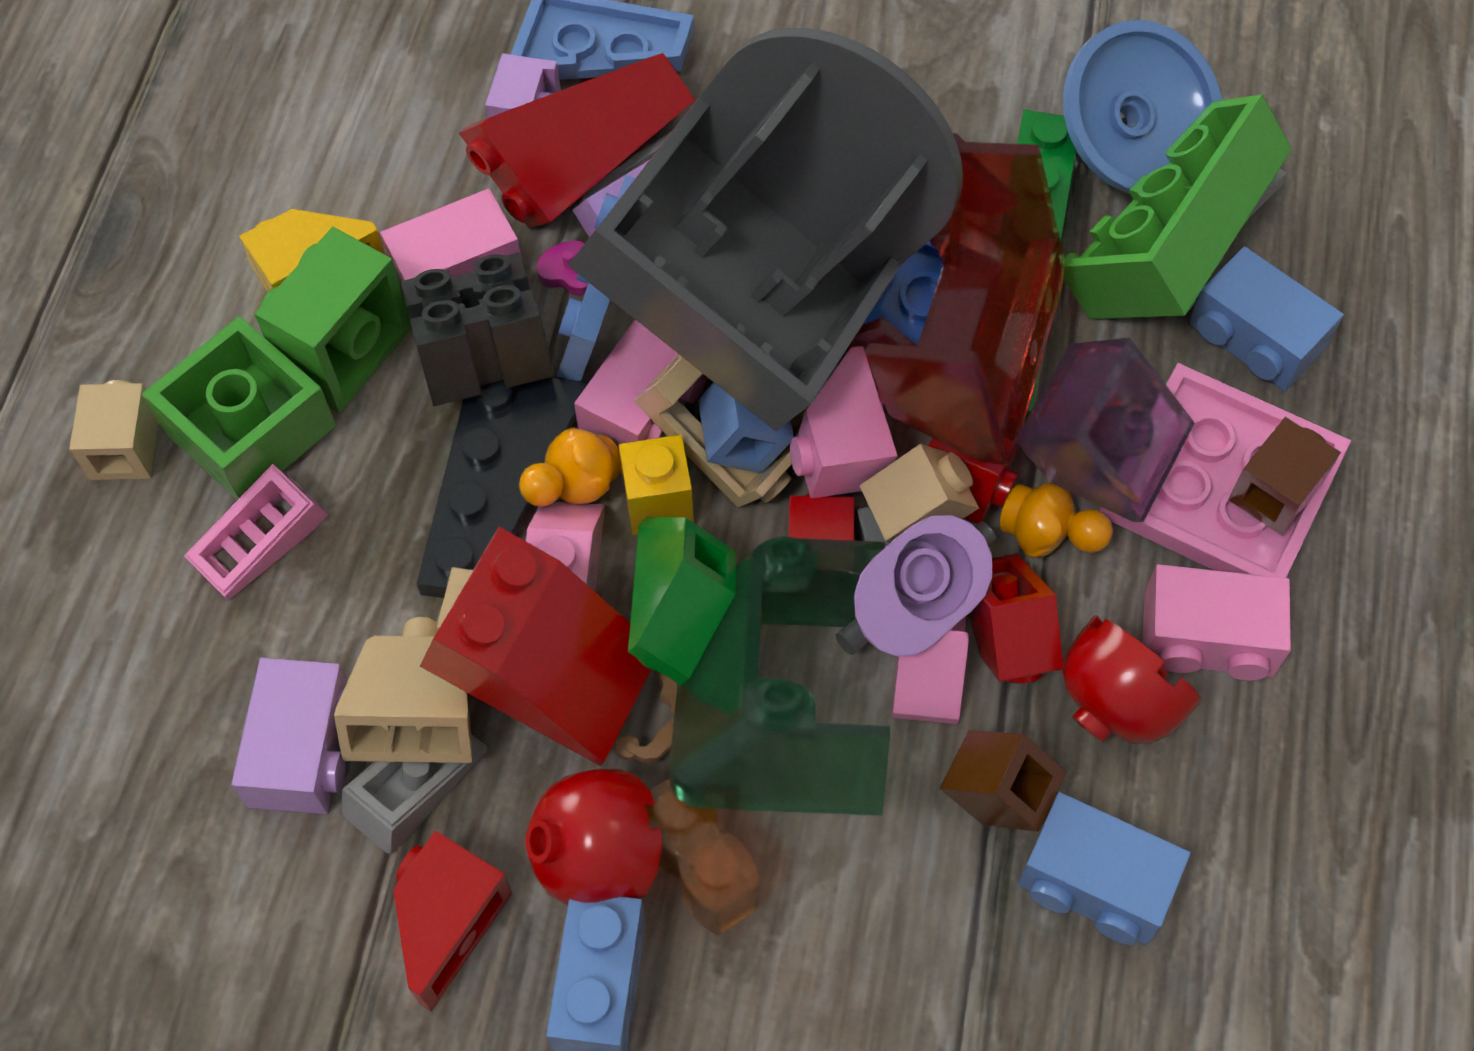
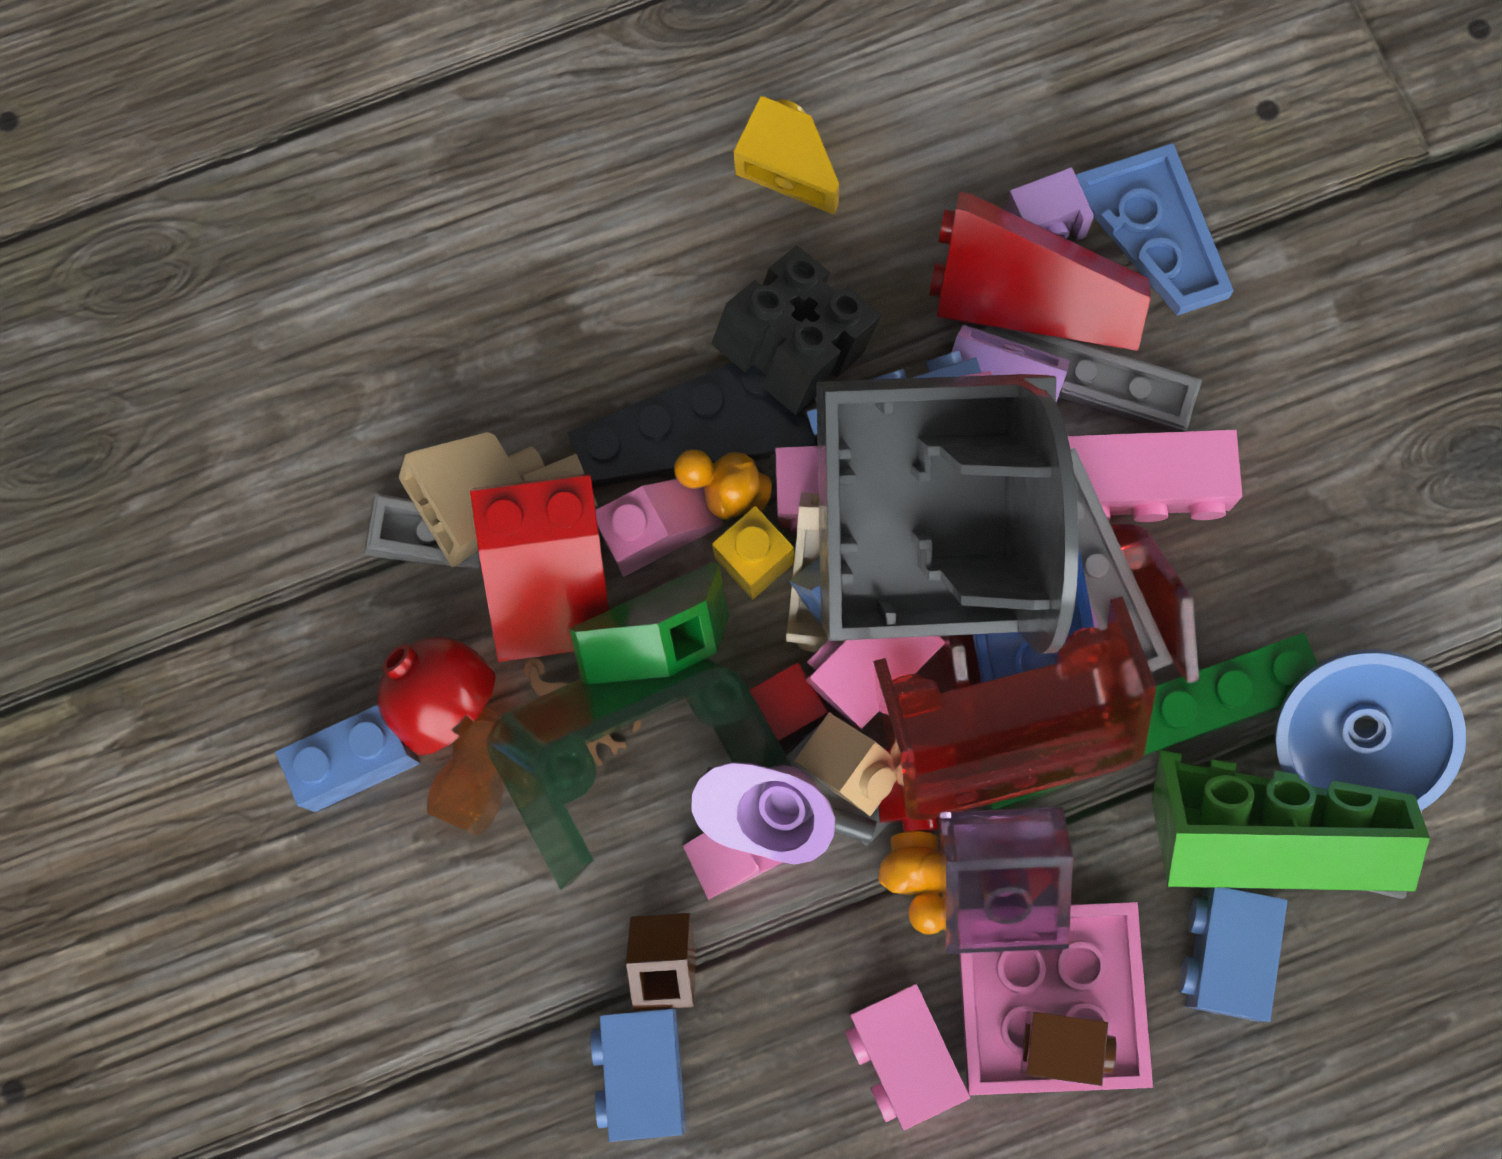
camera: 65 degrees right, 15 degrees up
tan brick [69,380,159,480] -> none
bright green brick [142,316,336,500] -> none
bright pink slope [184,464,329,600] -> none
lavender brick [231,658,348,814] -> none
bright green brick [254,226,412,414] -> none
bright pink brick [380,188,522,290] -> none
red slope [393,830,513,1012] -> none
dark pink piece [536,240,588,296] -> none
red slope [968,553,1063,684] -> none
red cylinder [1062,615,1201,744] -> none

